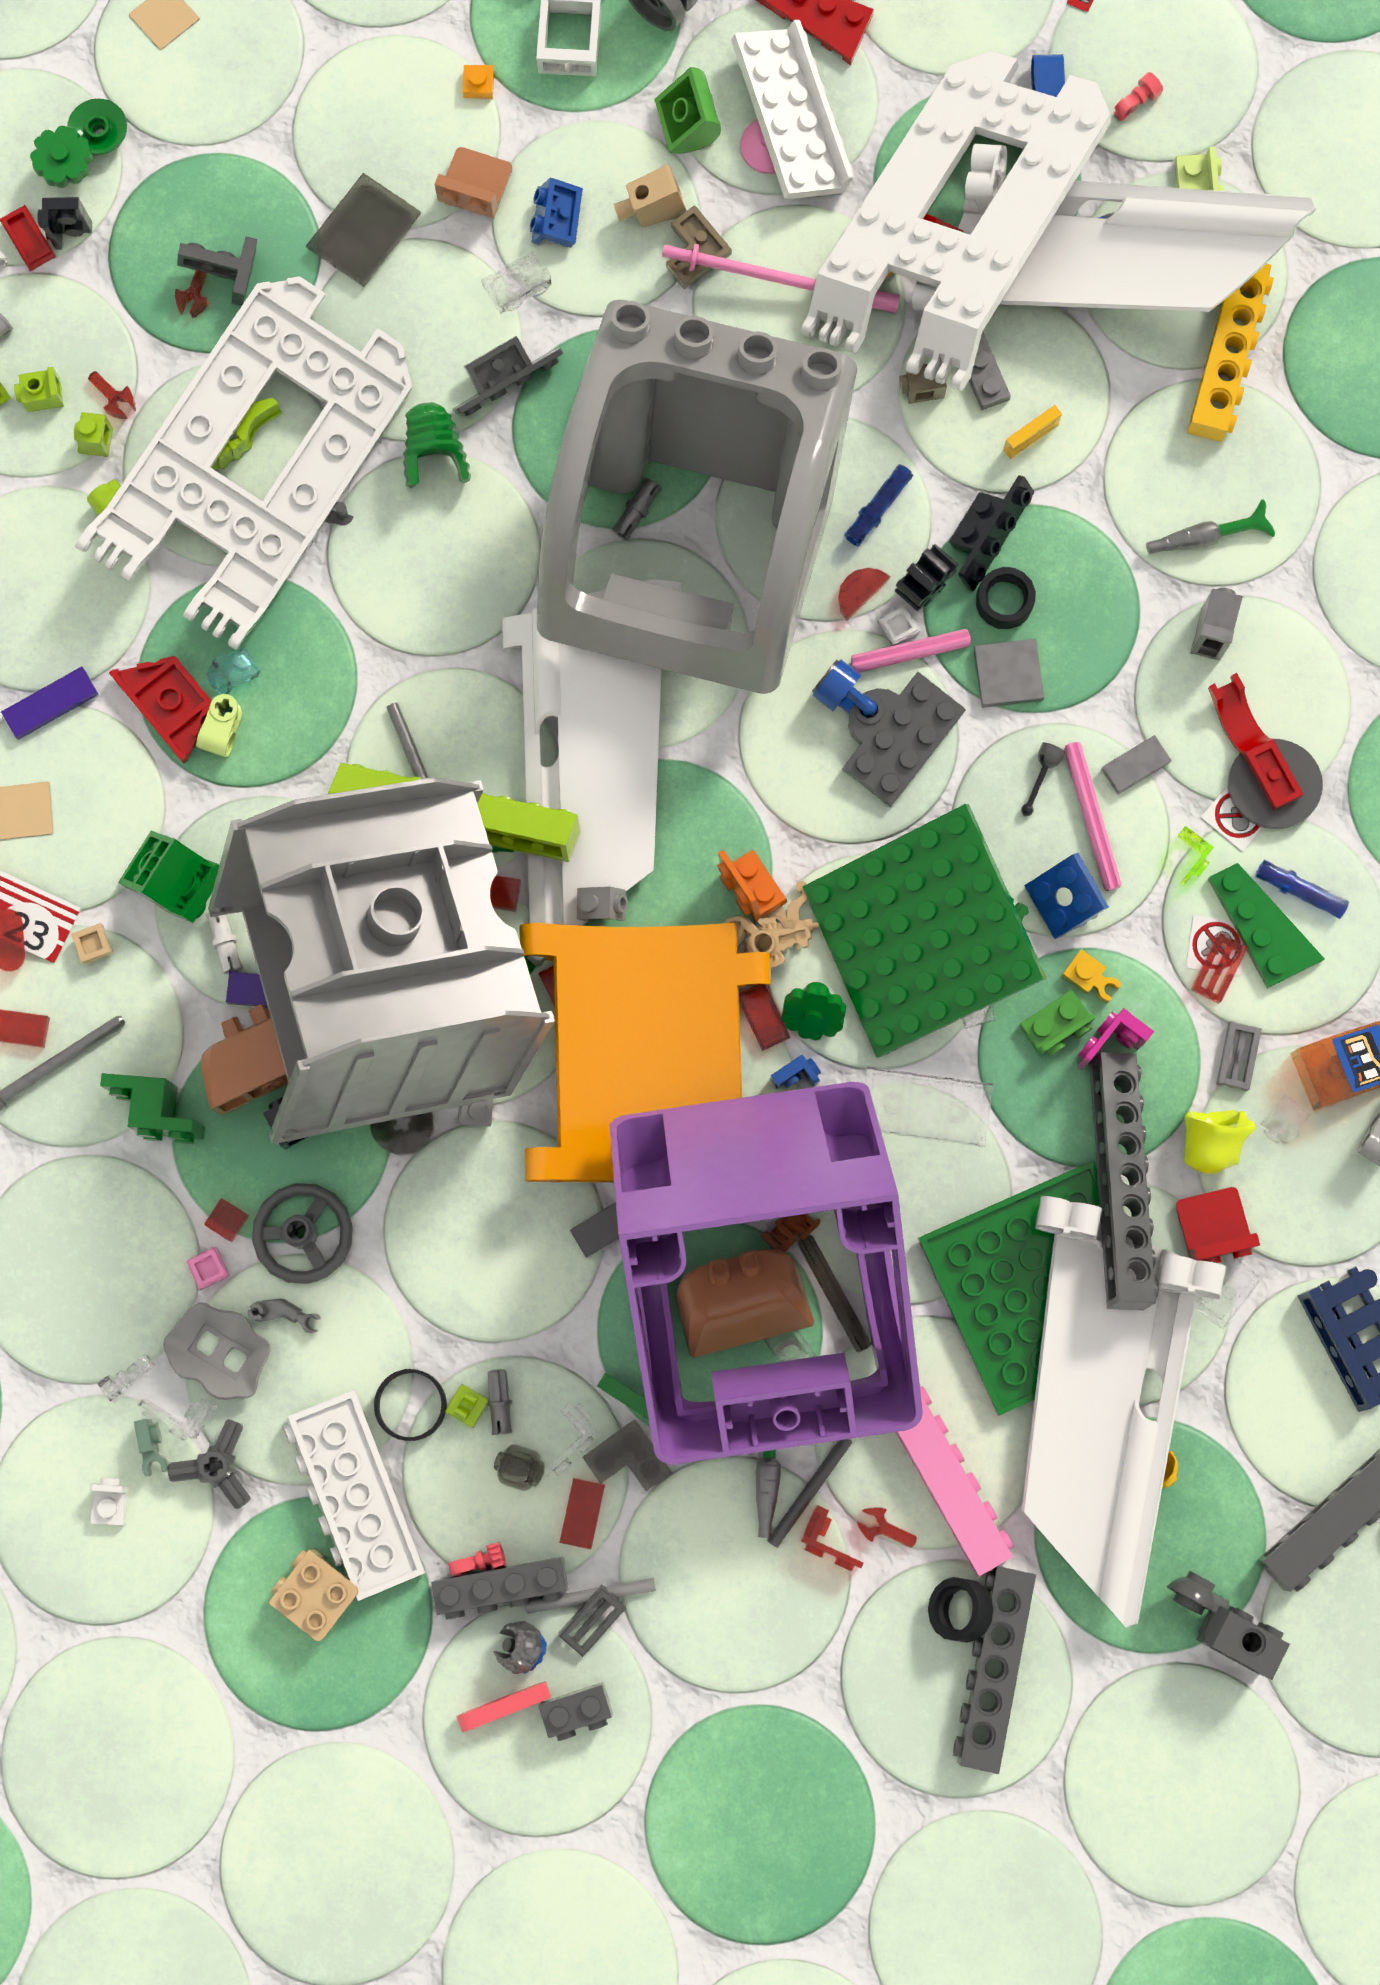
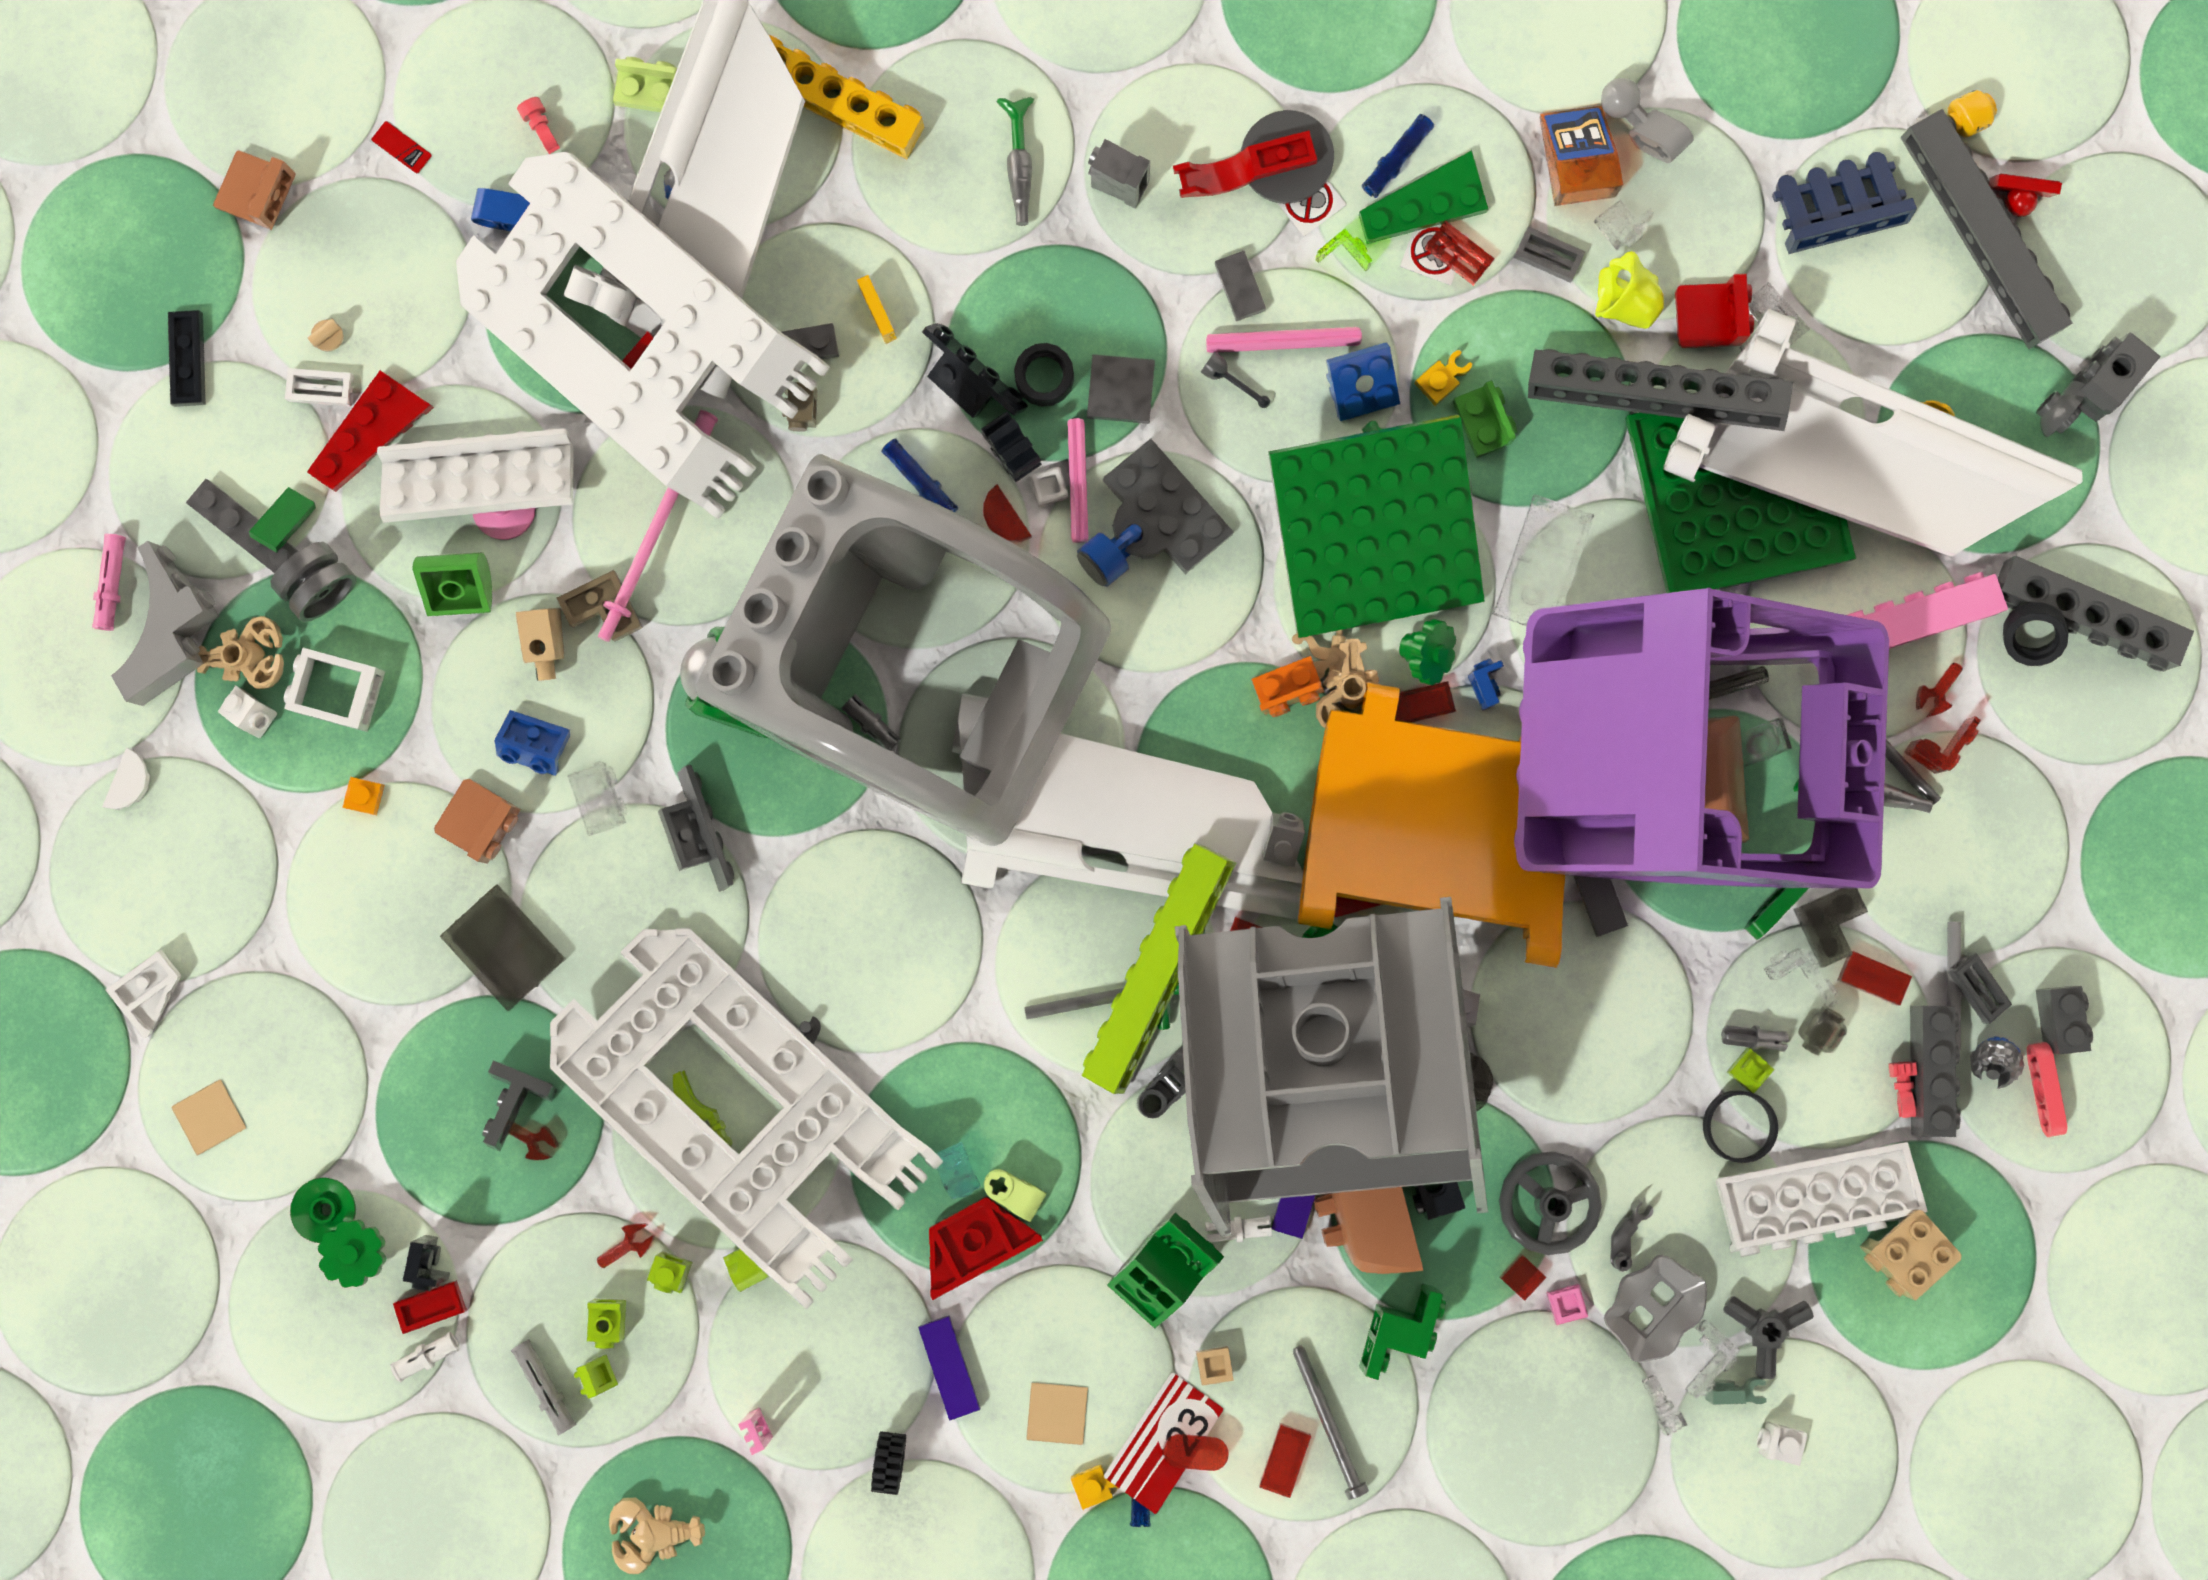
camera: 80 degrees left, 5 degrees up
green hair [403,402,471,488] -> none
dark pink bracket [1077,1008,1155,1069] -> none

